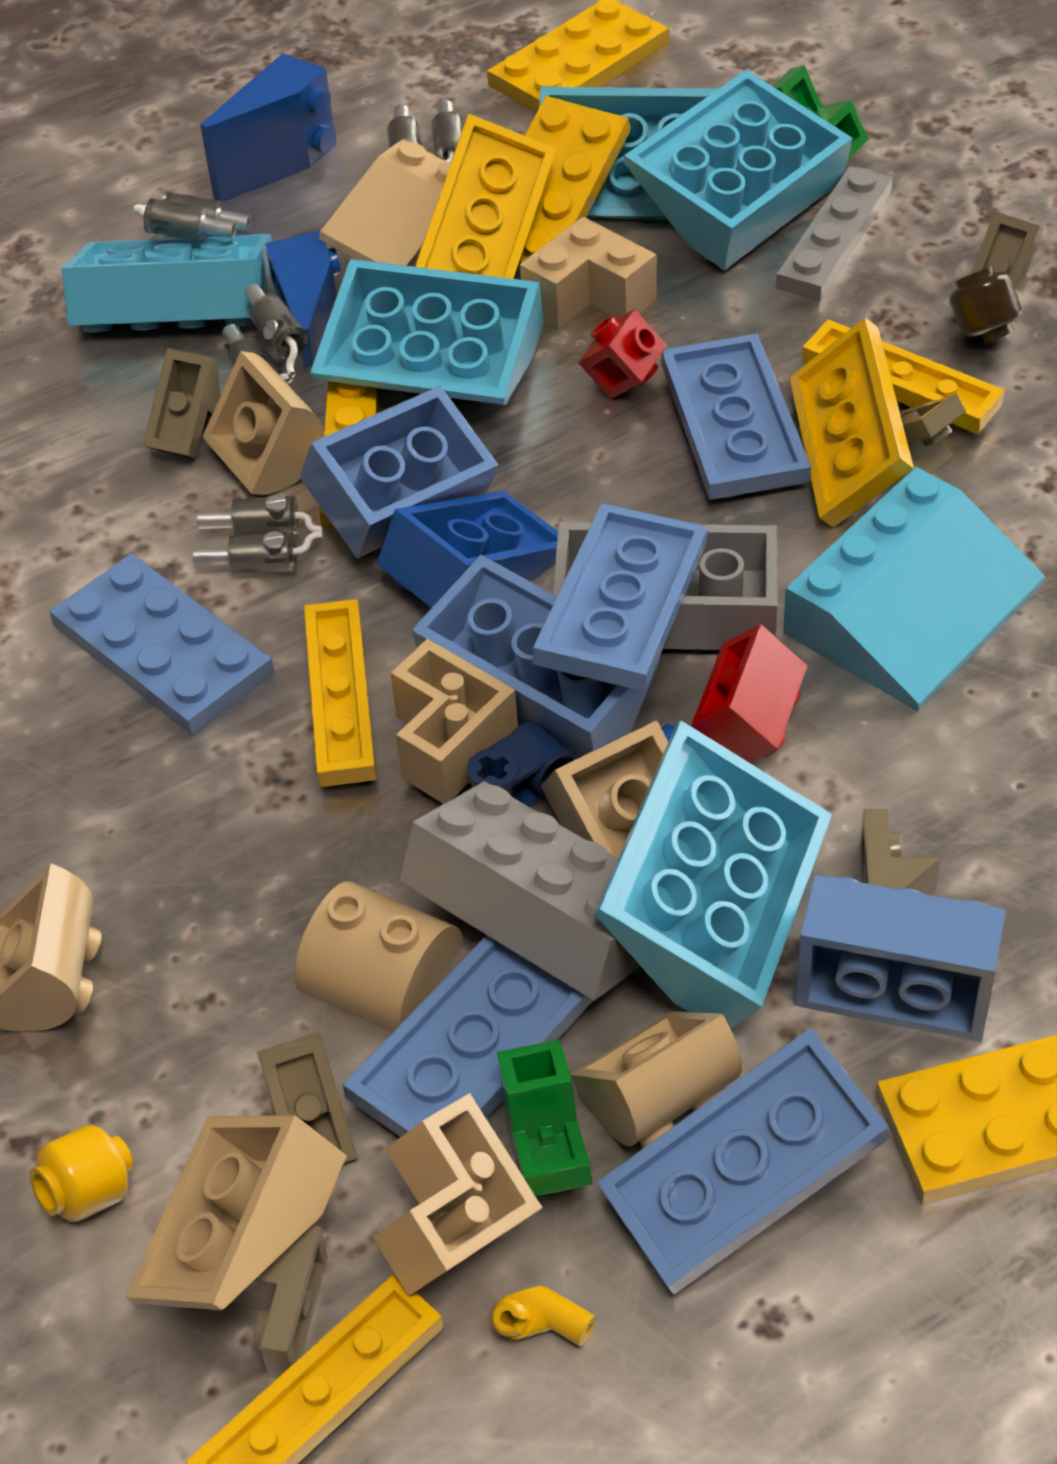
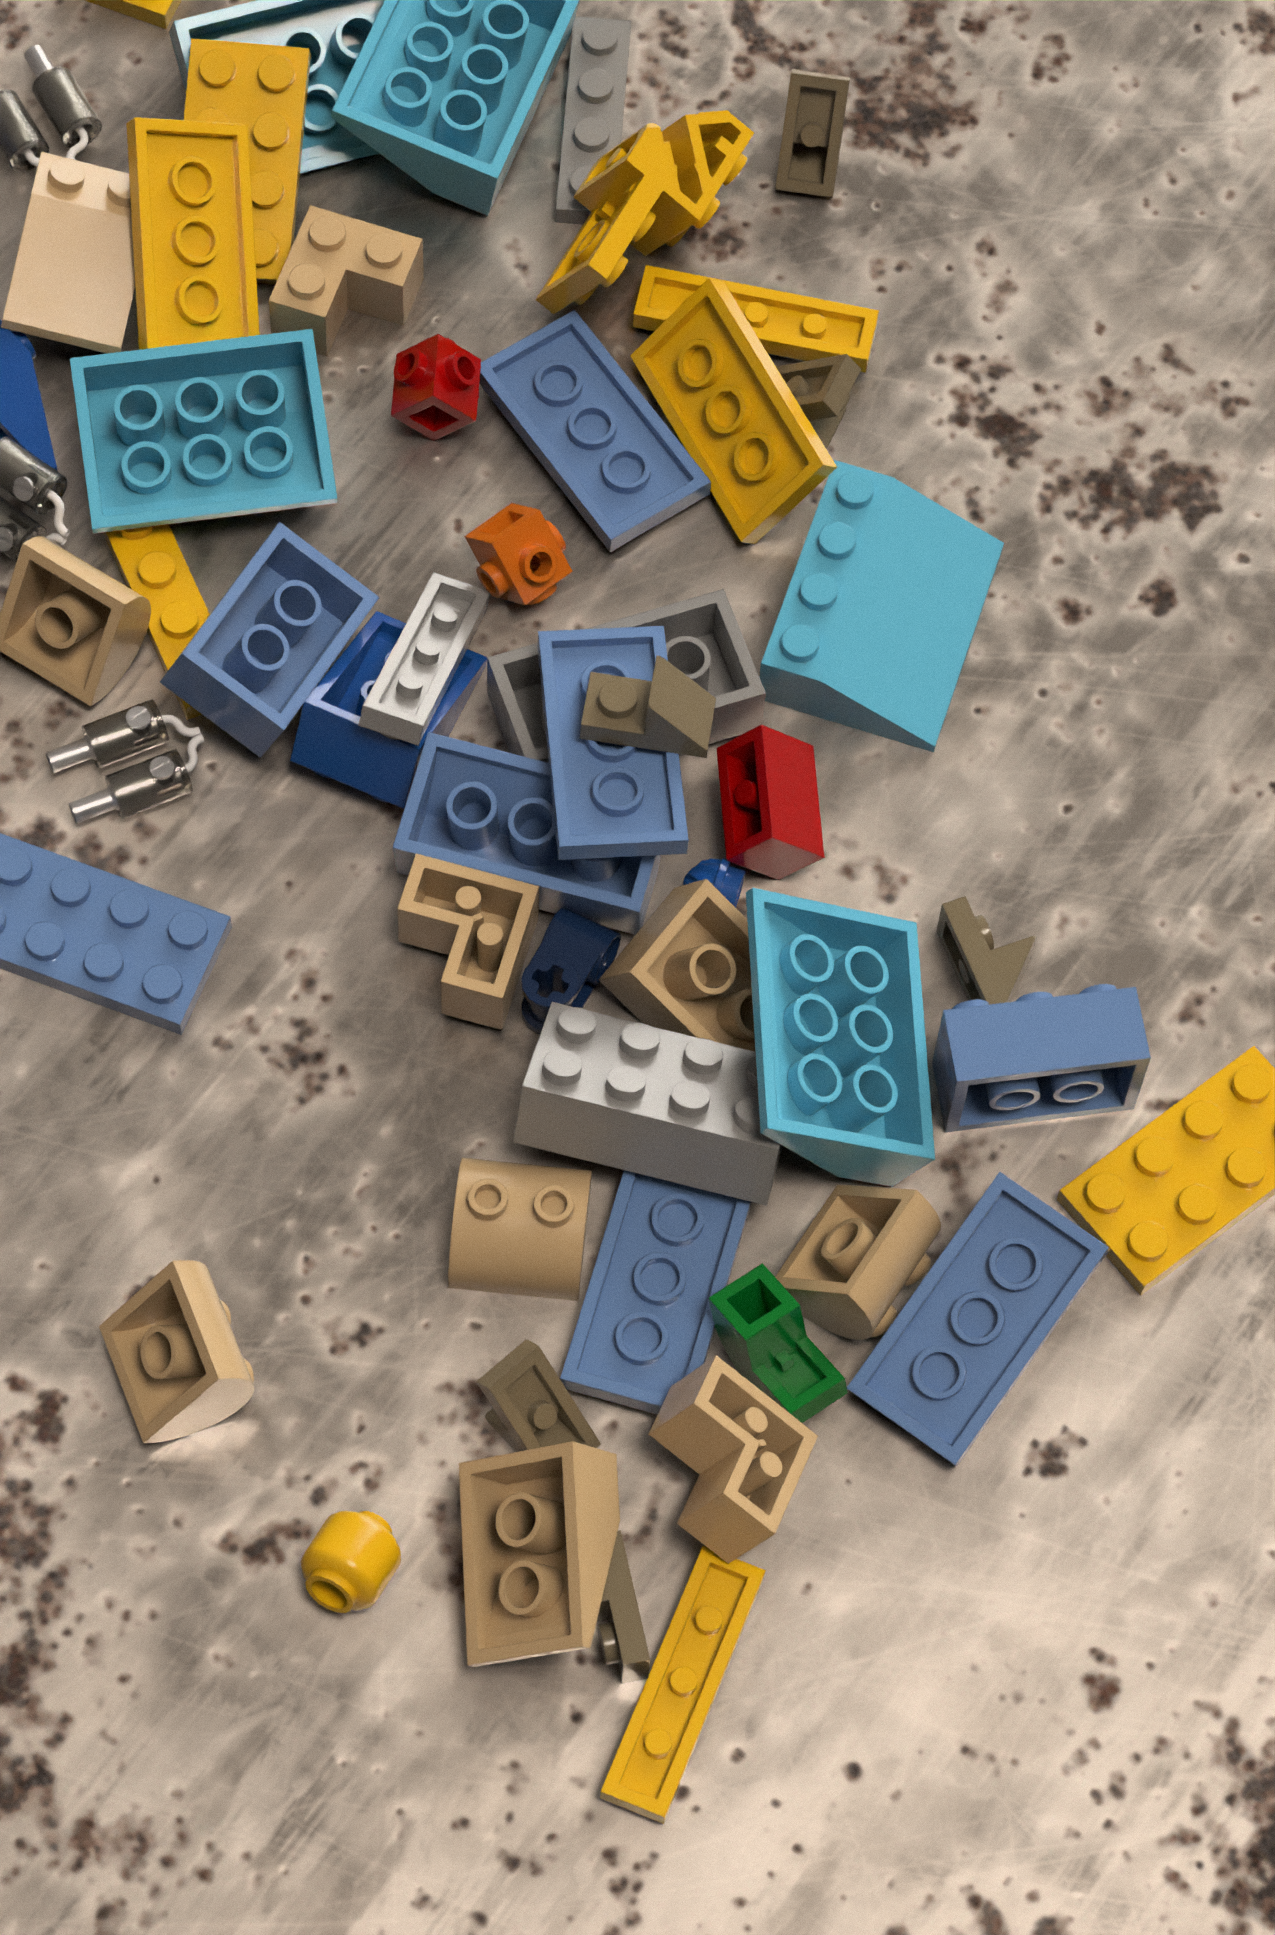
camera: 30 degrees left, 15 degrees up
yellow plate [304,599,377,787] -> none
yellow arm [491,1286,597,1346] -> none
dark brown head [949,266,1022,344] -> none
none -> light grey plate [358,572,490,746]
none -> orange brick [464,503,573,605]
none -> yellow piece [536,110,754,314]
none -> dark tan slope [580,655,716,758]

